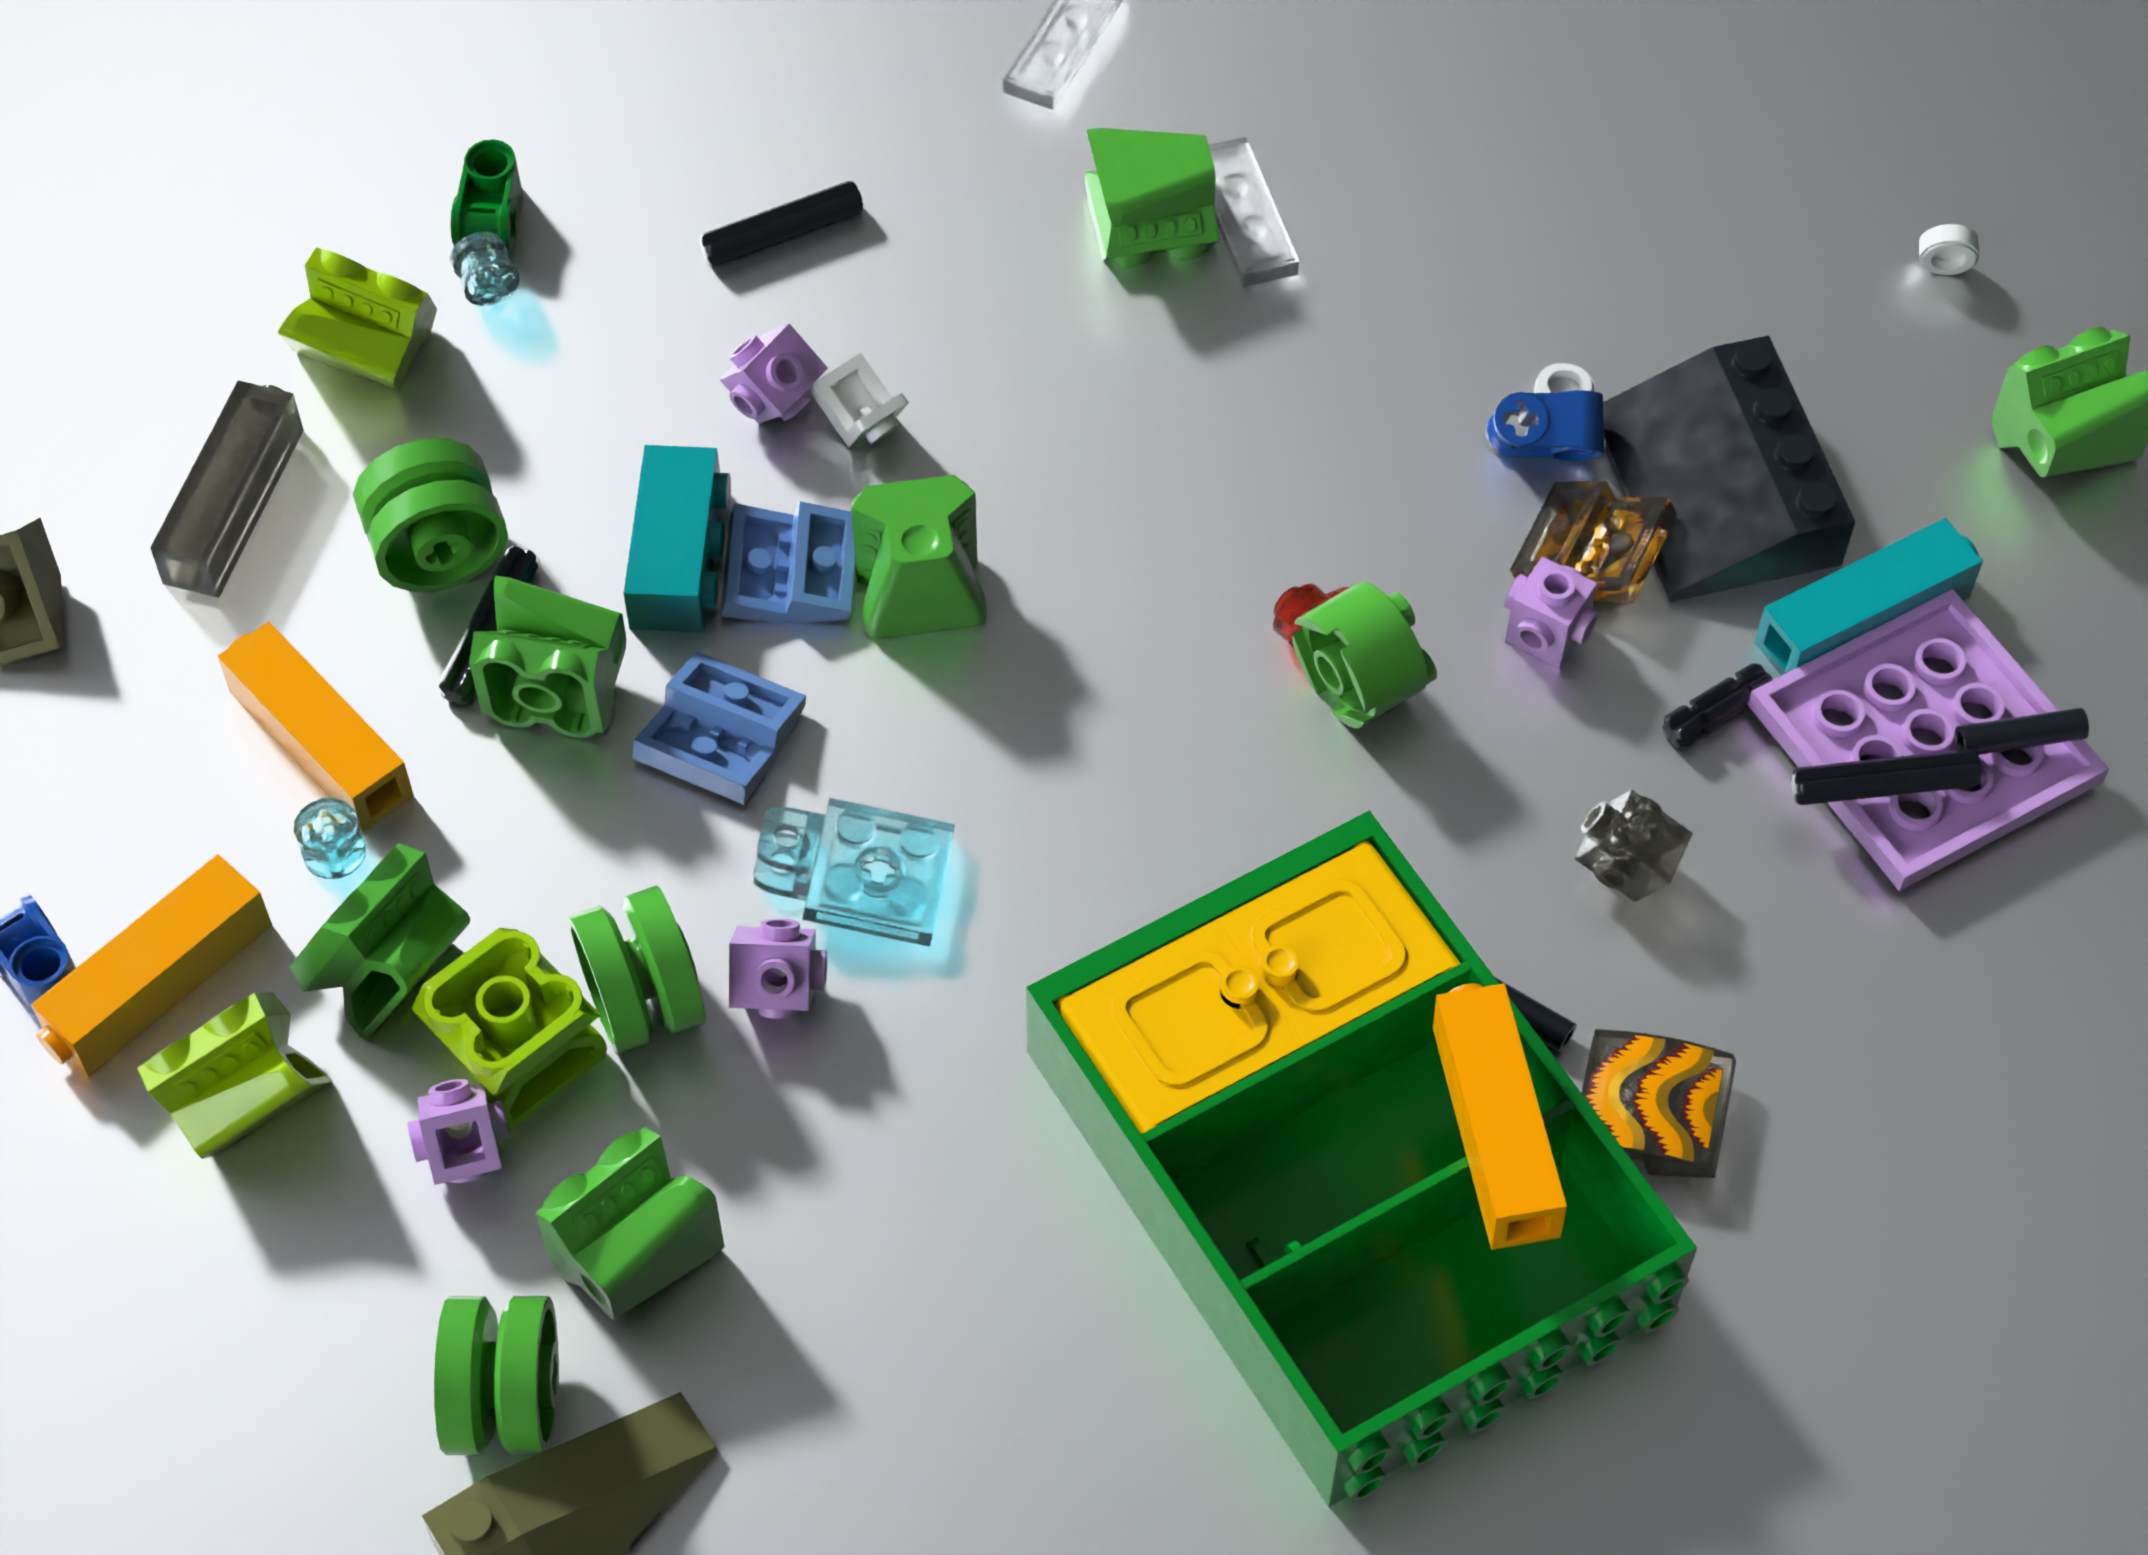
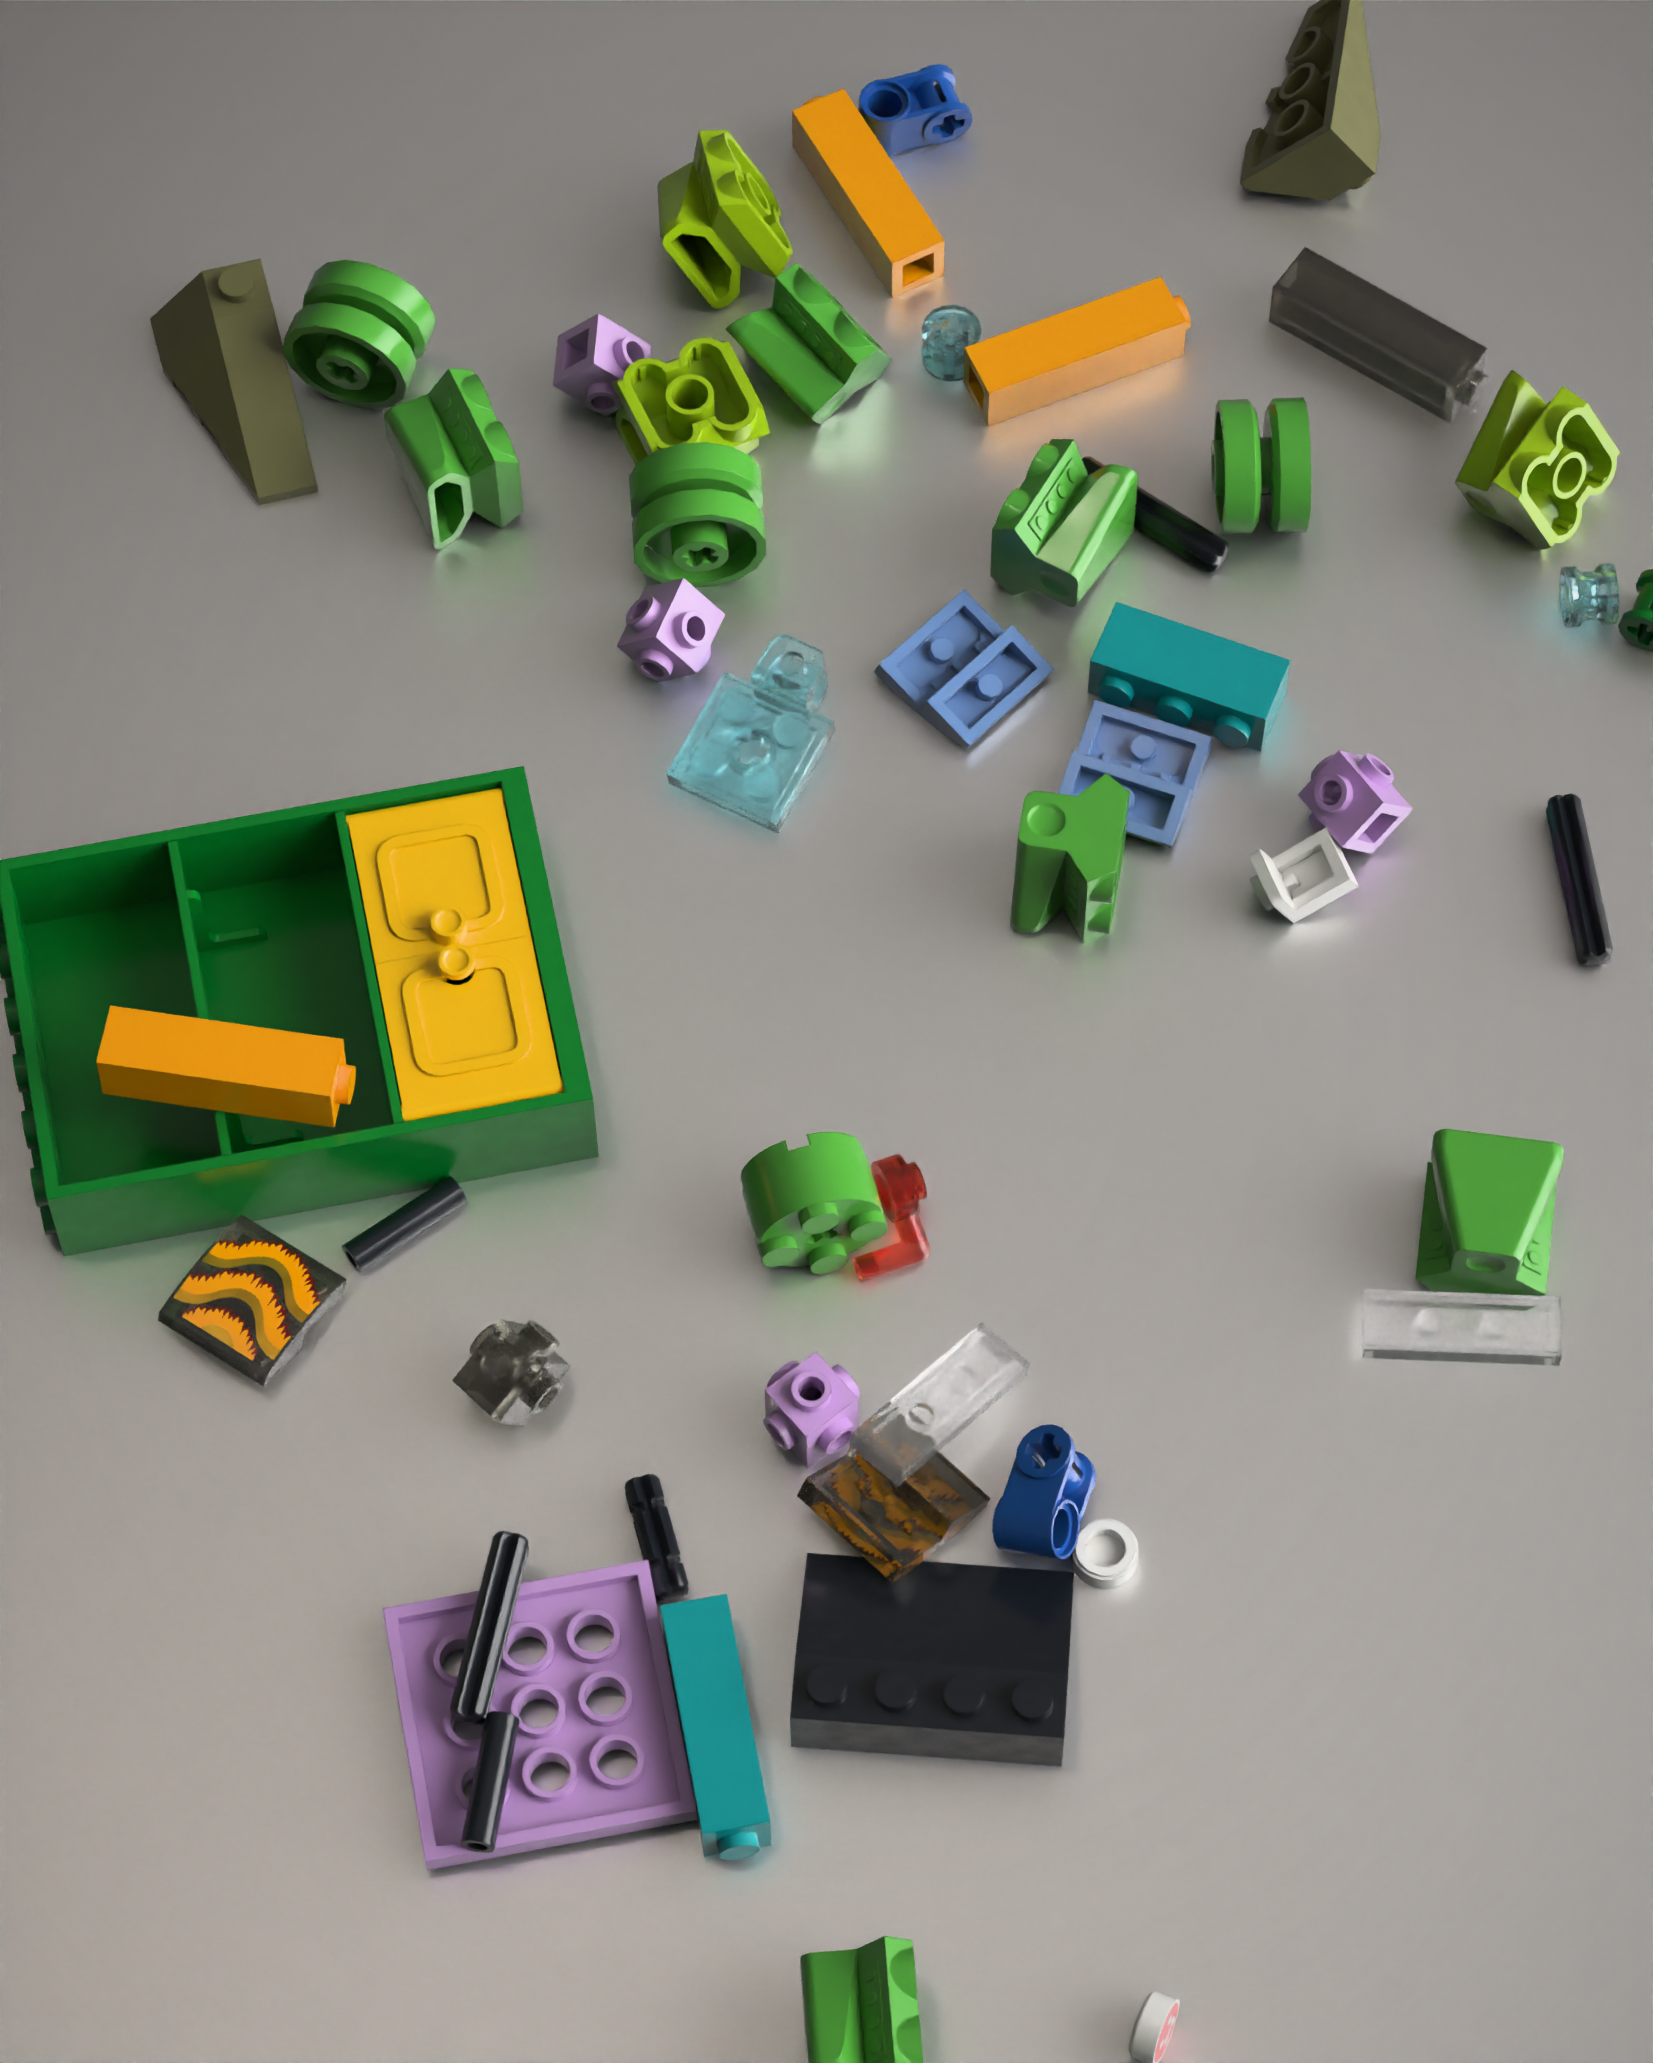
camera: 110 degrees right, 5 degrees up
none -> clear tile [849,1322,1030,1486]

